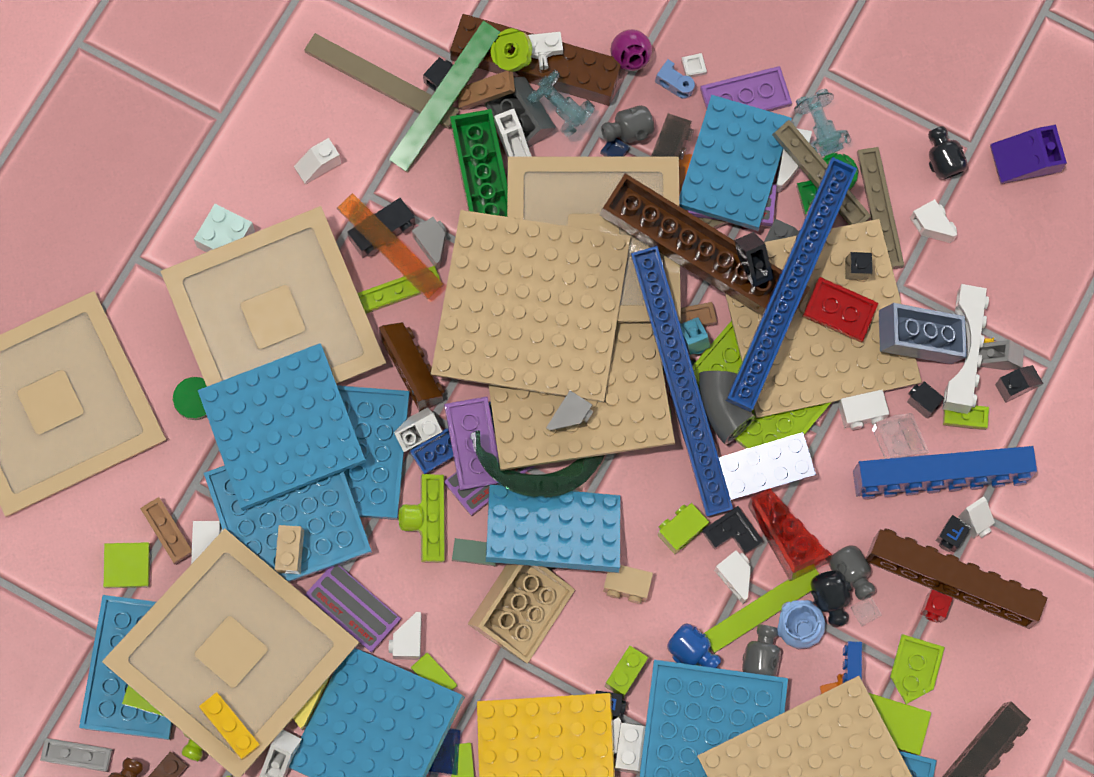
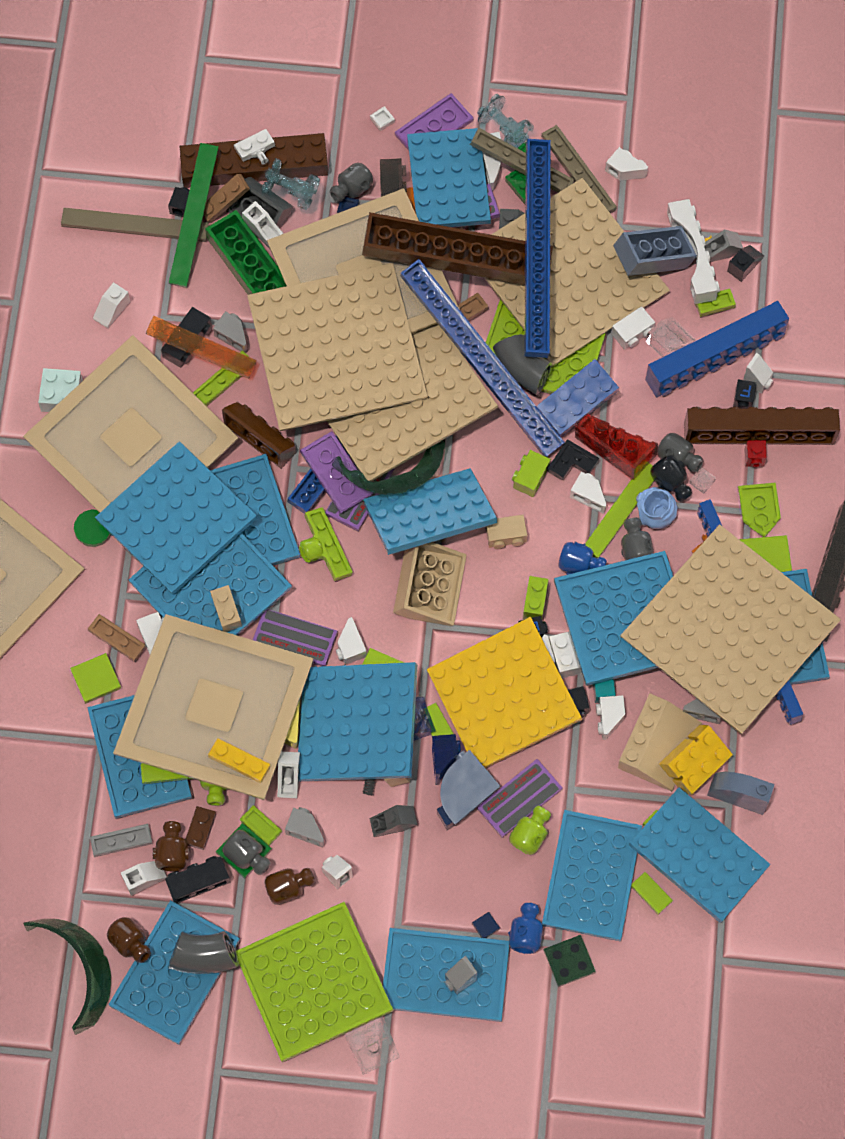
camera: 20 degrees left, 5 degrees down
white slope [394,408,442,452] -> none
sand green tile [452,538,496,567] -> none
lime plate [491,28,532,72] -> none
light grey slope [546,391,594,431] -> none
magenta brick [610,29,652,71] -> none
medium blue leg [655,59,695,99] -> none
medium azure slope [680,317,710,355] -> none
black slope [734,232,773,287] -> none
red tile [802,277,879,343] -> none
black brick [845,252,872,280] -> none
black brick [907,381,944,418] -> none
black piece [928,126,968,180] -> none
dark purple slope [990,124,1067,184] -> none

